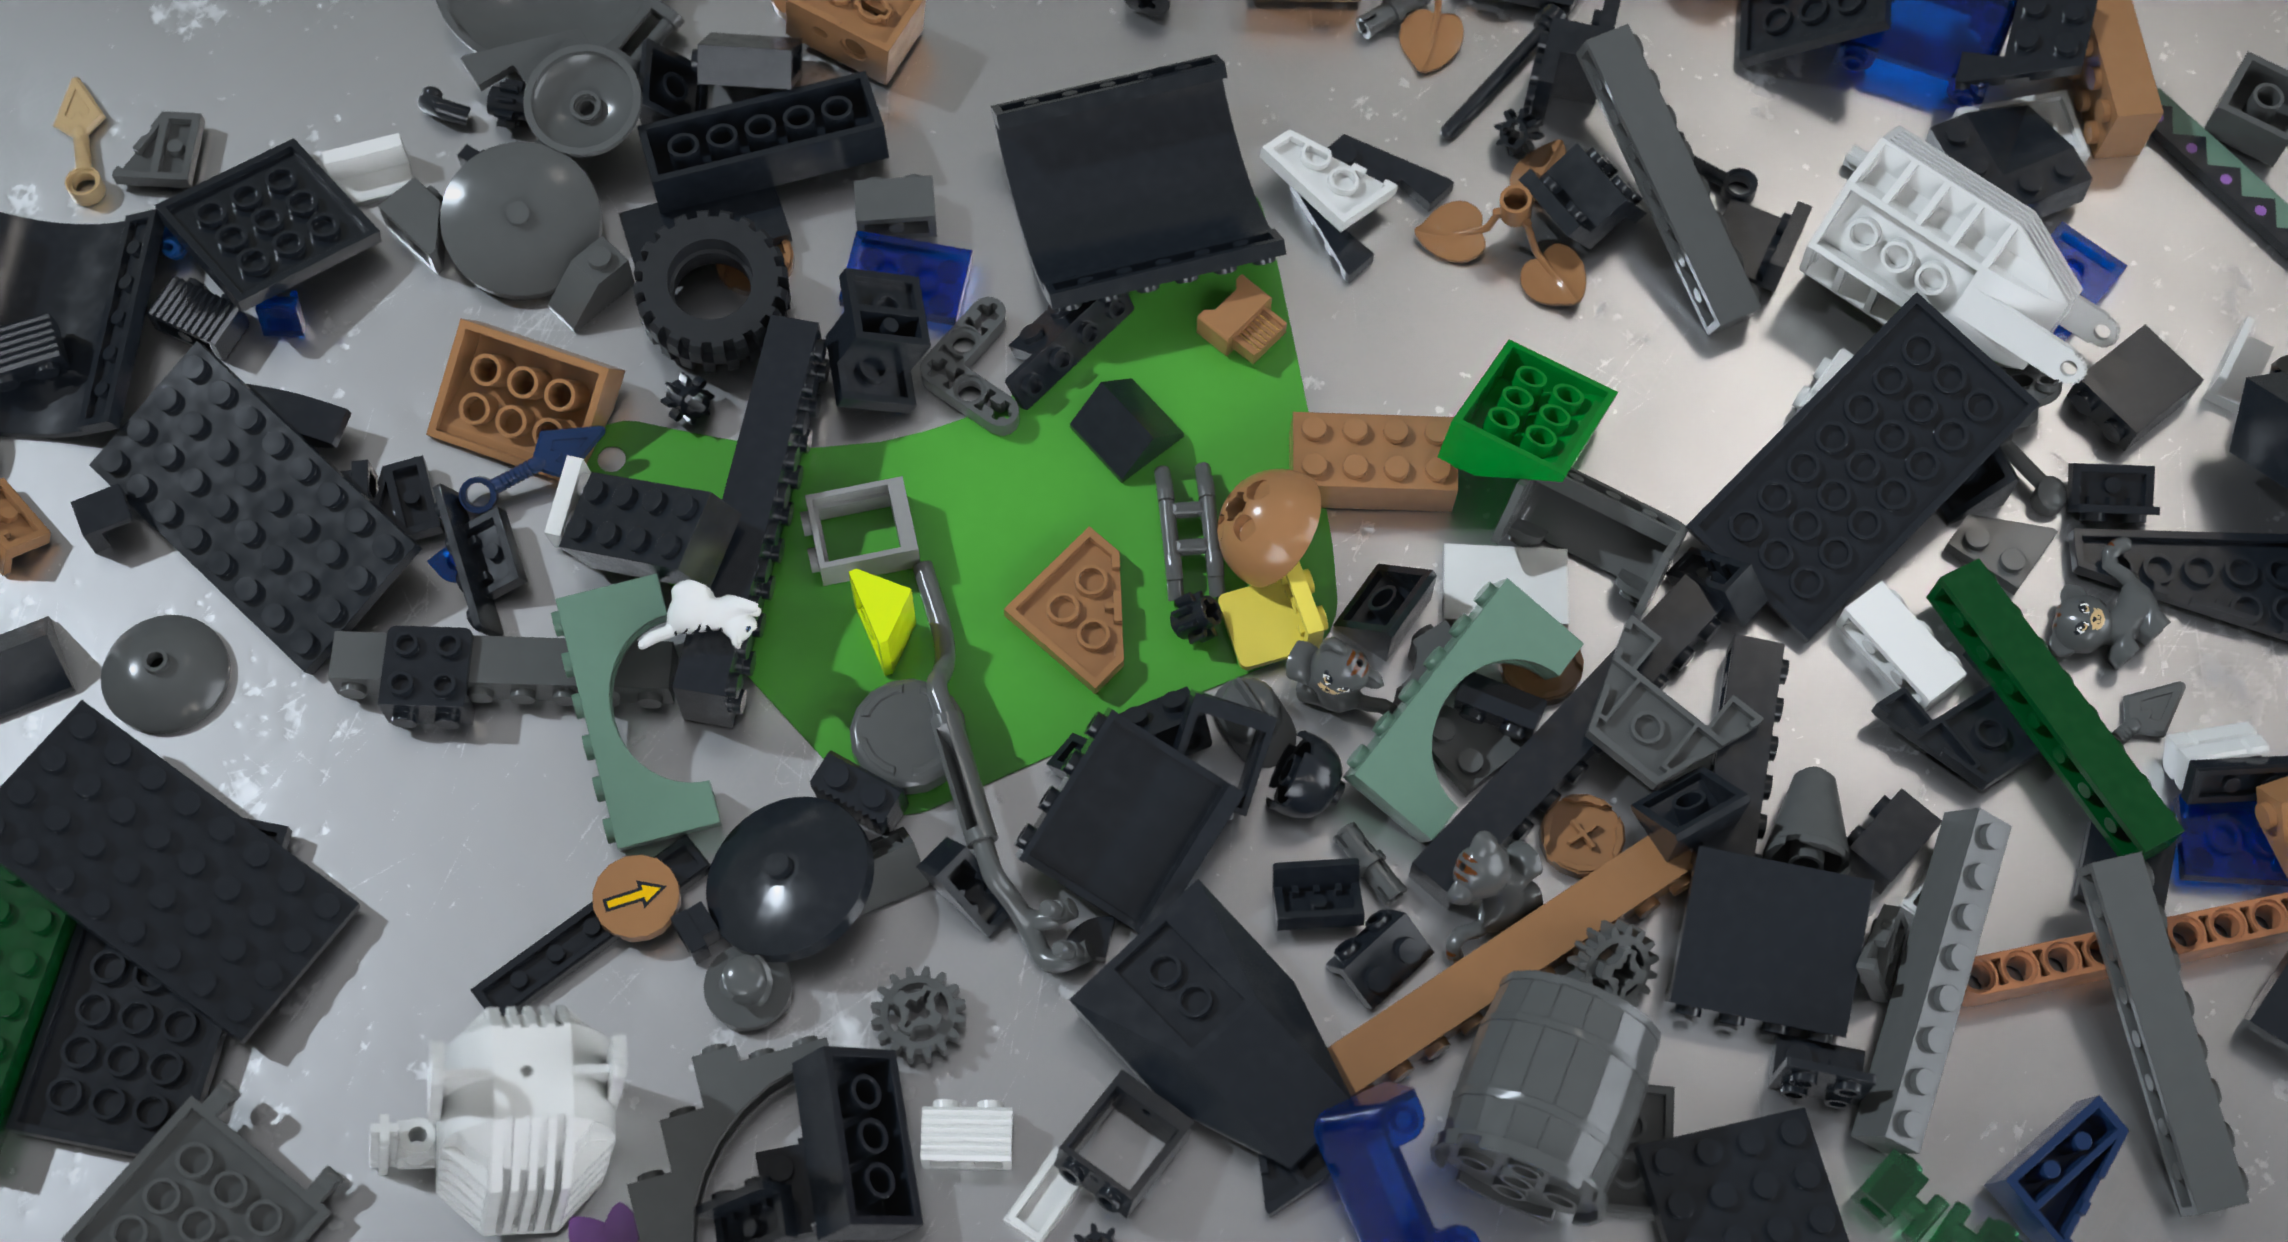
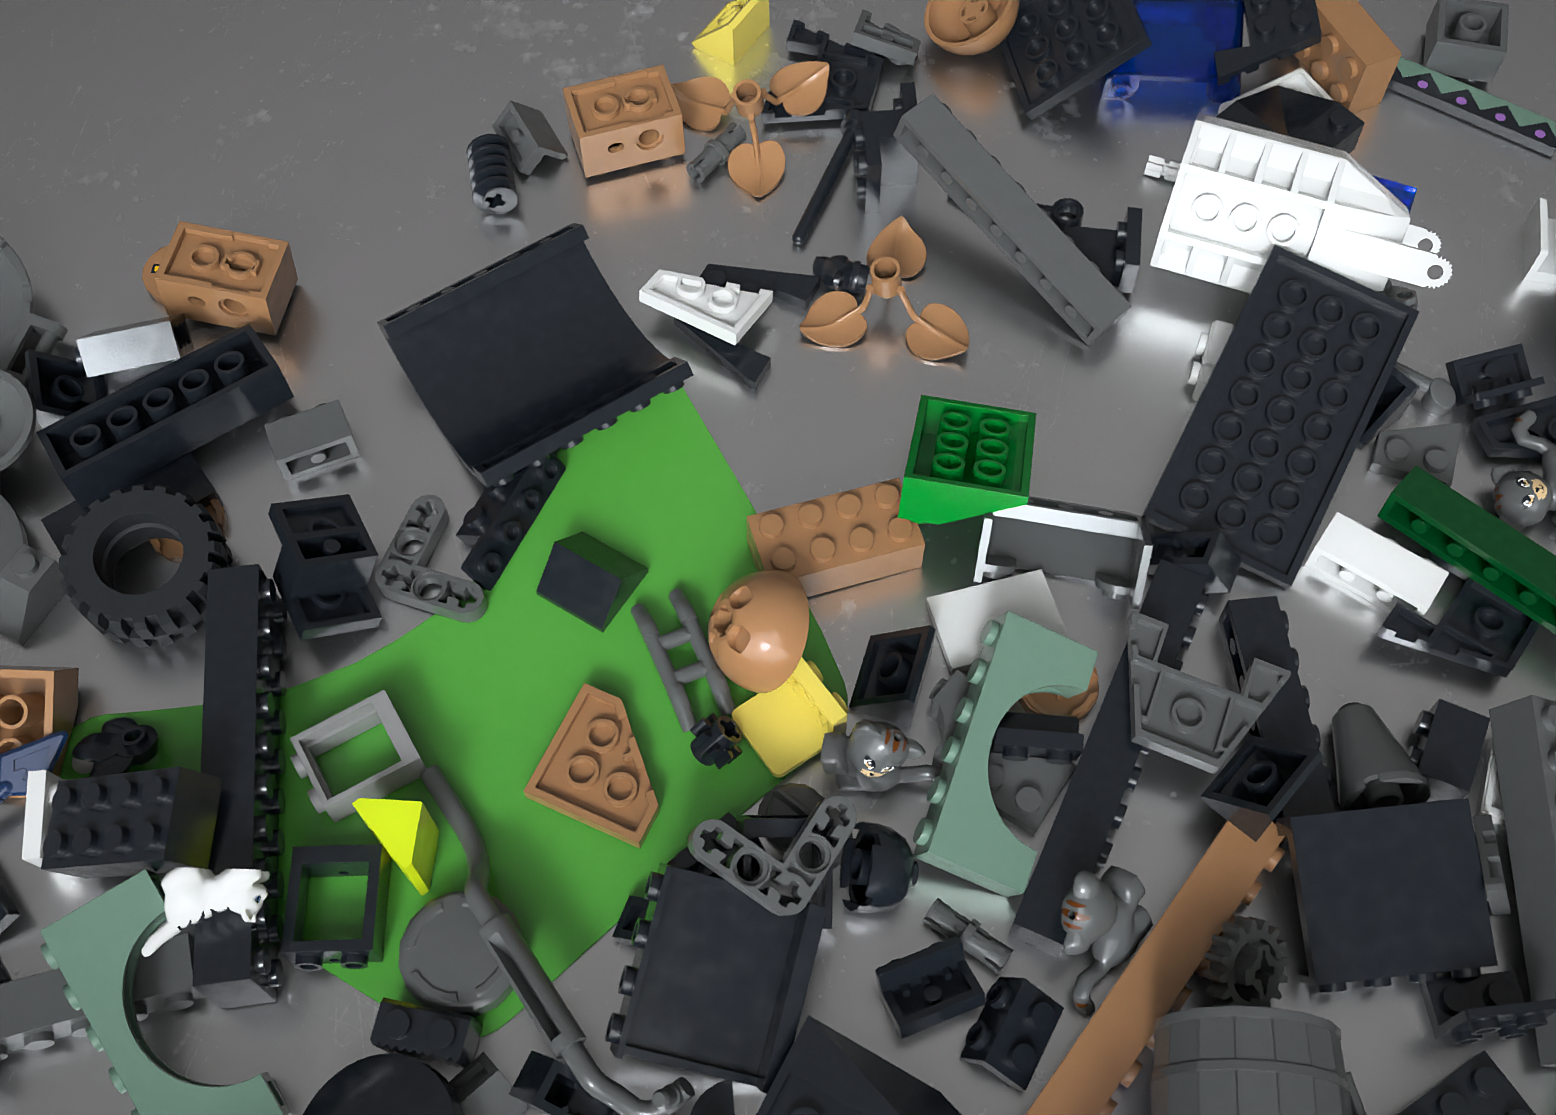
camera: 15 degrees left, 5 degrees down
black gear [660,372,715,425] -> none
clear blue plate [839,230,973,325] -> none
medium nougat piece [1196,274,1287,365] -> none
black gear [1494,106,1545,156] -> none
black bracket [1518,143,1647,249] -> none
medium nougat tile [1539,794,1626,879] -> none
black brick [2067,324,2204,452] -> none
none -> black plate [71,717,159,777]
none -> black window [281,844,392,971]
none -> dark grey beam [688,796,857,916]
none -> black animal [812,255,869,295]

